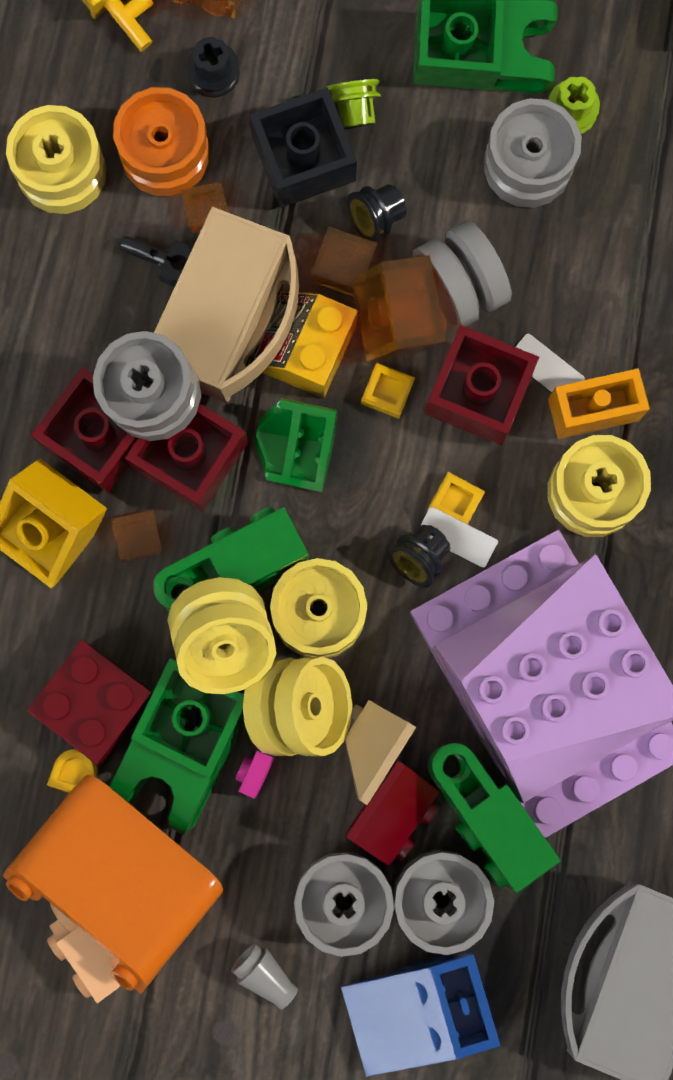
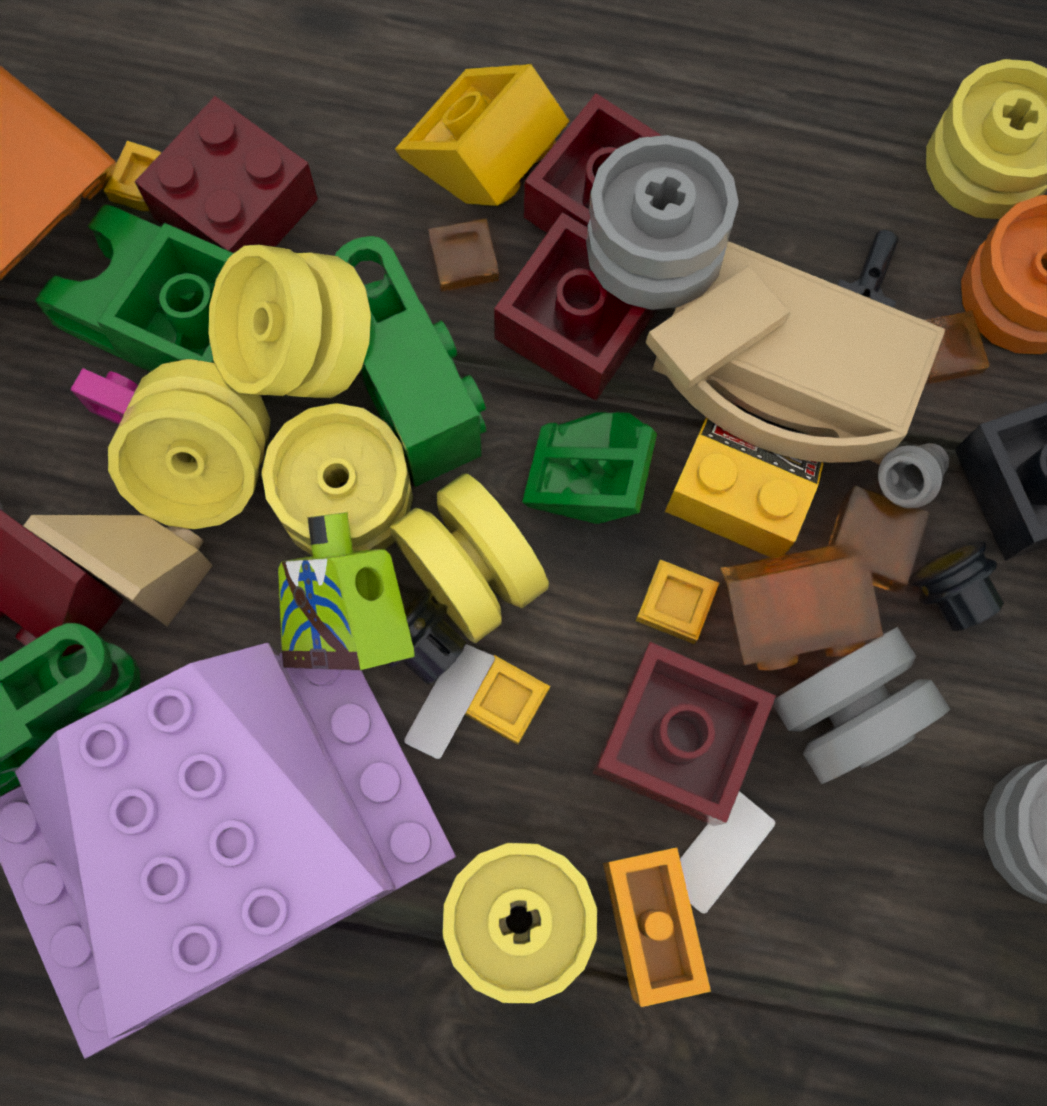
camera: 90 degrees right, 5 degrees down
none -> lime torso [278,512,415,670]
none -> light yellow wheel [389,474,549,643]
none -> tan tile [646,265,791,391]
none -> light grey cone [878,443,949,508]

